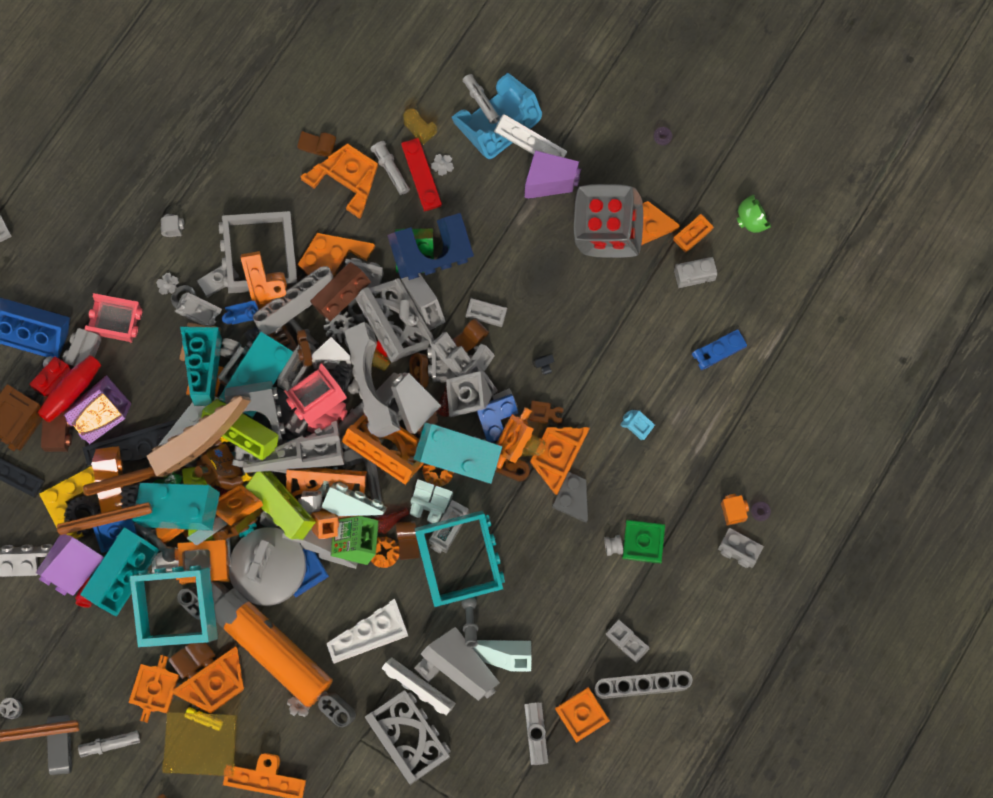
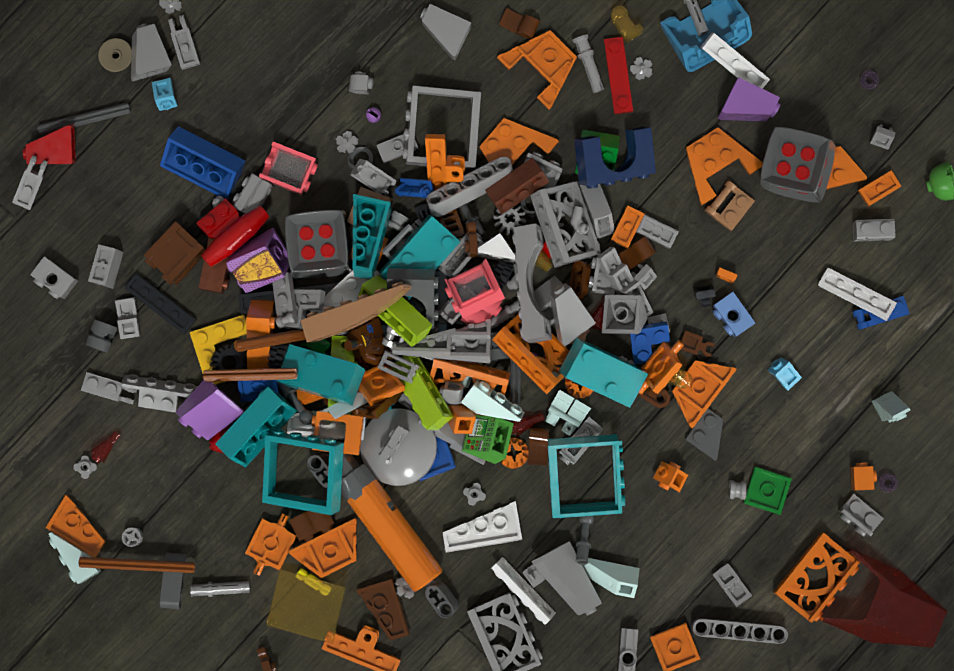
camera: 15 degrees right, 10 degrees up
none -> light grey plate [272,272,298,328]
none -> dark grey piece [285,210,352,278]
none -> light grey plate [285,290,325,329]
none -> reddish brown wing [356,579,410,641]
none -> medium lavender hinge [366,107,381,123]
none -> light grey tile [377,350,419,384]
none -> light grey slope [420,4,471,60]
none -> light grey plate [463,483,486,506]
none -> orange plate [611,206,644,249]
none -> orange brick [653,461,688,492]
none -> orange wing [686,128,763,206]
none -> medium nougat plate [704,180,755,231]
none -> medium blue brick [712,292,755,338]
none -> orange tile [715,268,737,283]
none -> orange fence [773,532,860,623]
none -> white plate [818,268,896,321]
none -> clear red windscreen [819,548,947,648]
none -> light grey tile [870,124,896,150]
none -> light aqua slope [872,391,910,423]

